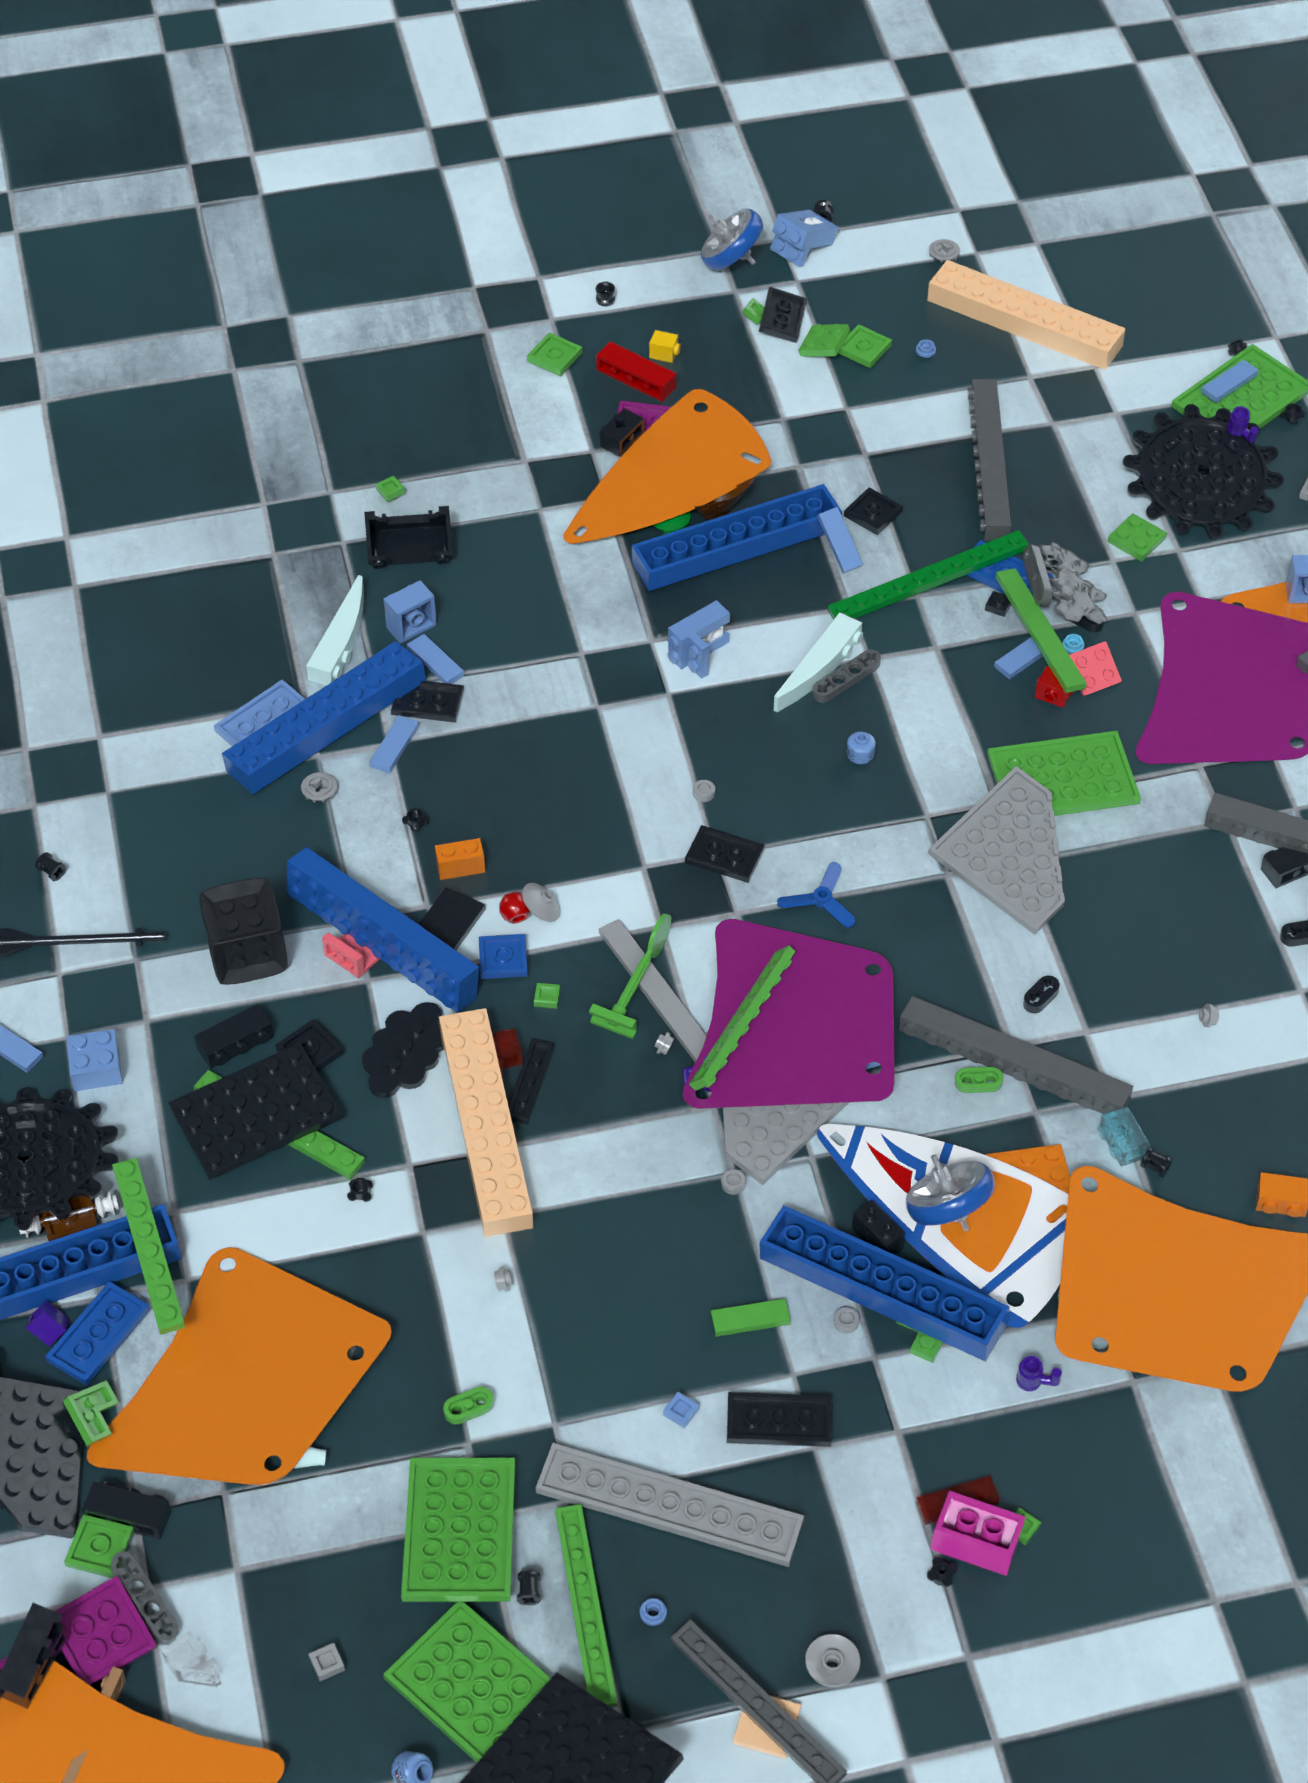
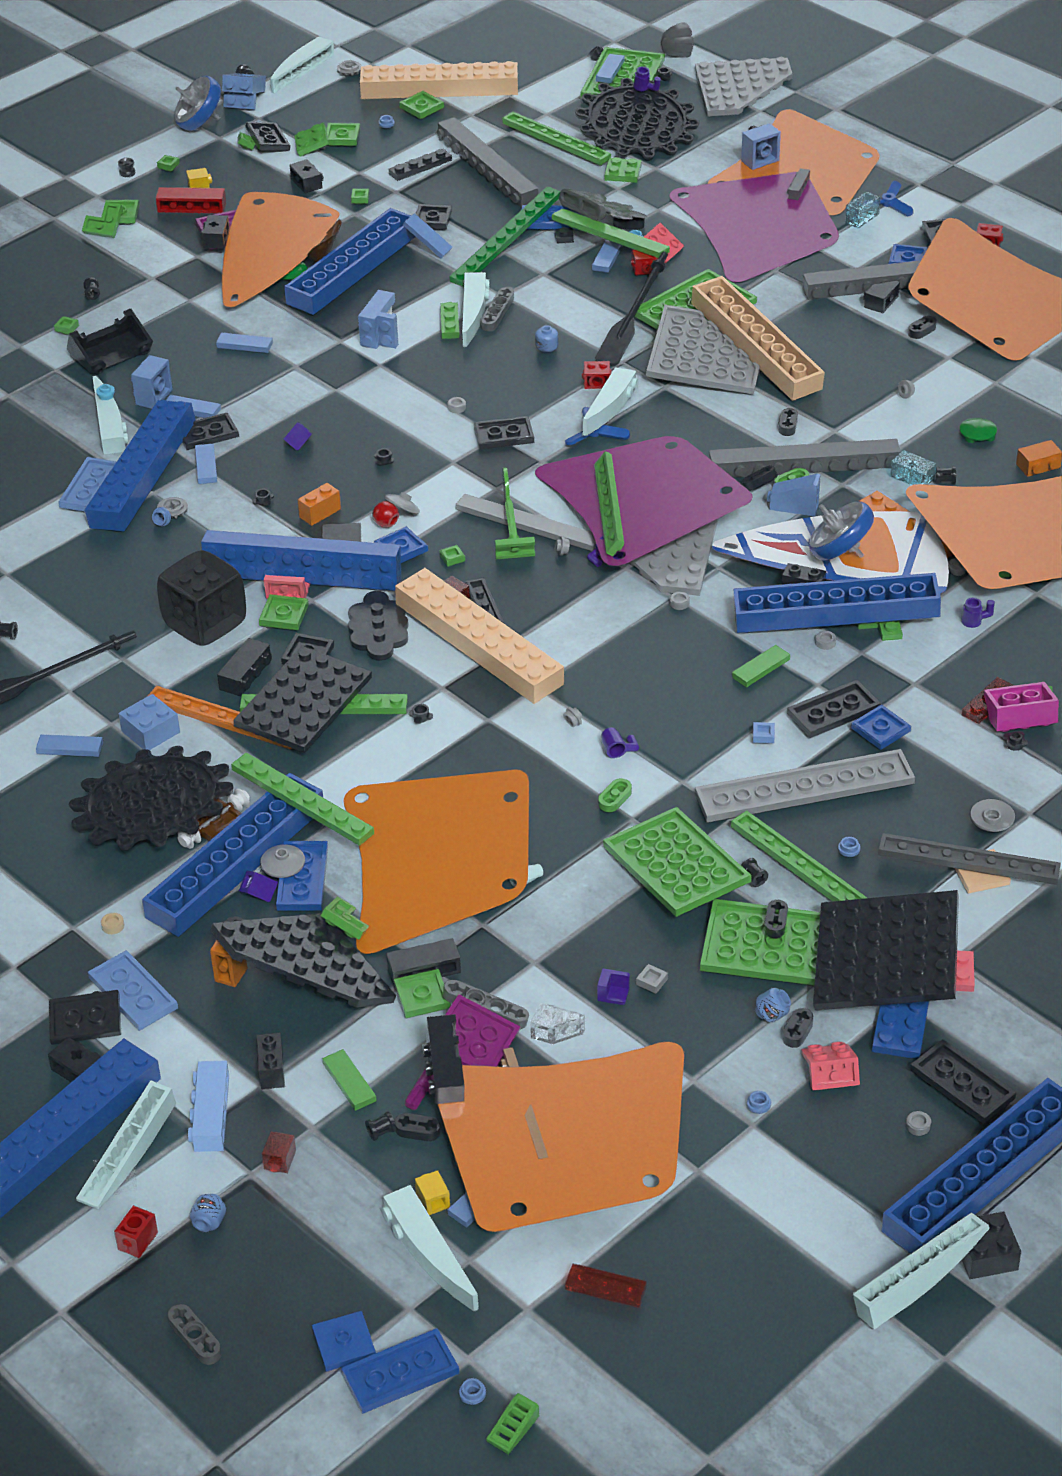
camera: 30 degrees left, 10 degrees down
none -> bright green plate [82,202,123,238]
none -> black bush [83,277,100,300]
none -> medium azure plate [96,384,115,400]
none -> orange tile [148,685,292,749]
none -> medium blue plate [152,507,171,526]
none -> bright green plate [157,155,180,171]
none -> medium blue tile [216,333,273,353]
none -> bright green plate [259,594,309,630]
none -> light grey dish [261,844,305,878]
none -> light aqua slope [270,36,334,93]
none -> dark purple panel [284,421,313,450]
none -> black brick [289,159,324,193]
none -> bright green plate [351,189,369,204]
none -> black plate [374,448,394,465]
none -> black plate [388,149,452,181]
none -> bright green plate [399,91,444,119]
none -> bright green plate [440,302,460,339]
none -> bright green plate [502,112,611,165]
none -> red head [582,361,612,389]
none -> light aqua slope [583,367,638,436]
none -> black piece [595,251,668,366]
none -> dark purple panel [597,968,630,1005]
none -> dark purple piece [601,728,639,758]
none -> light nougat brick [691,276,825,401]
none -> black beam [742,465,778,491]
none -> black beam [765,899,788,938]
none -> medium blue slope [767,474,821,516]
none -> blue plate [851,704,911,750]
none -> green dish [960,418,997,443]

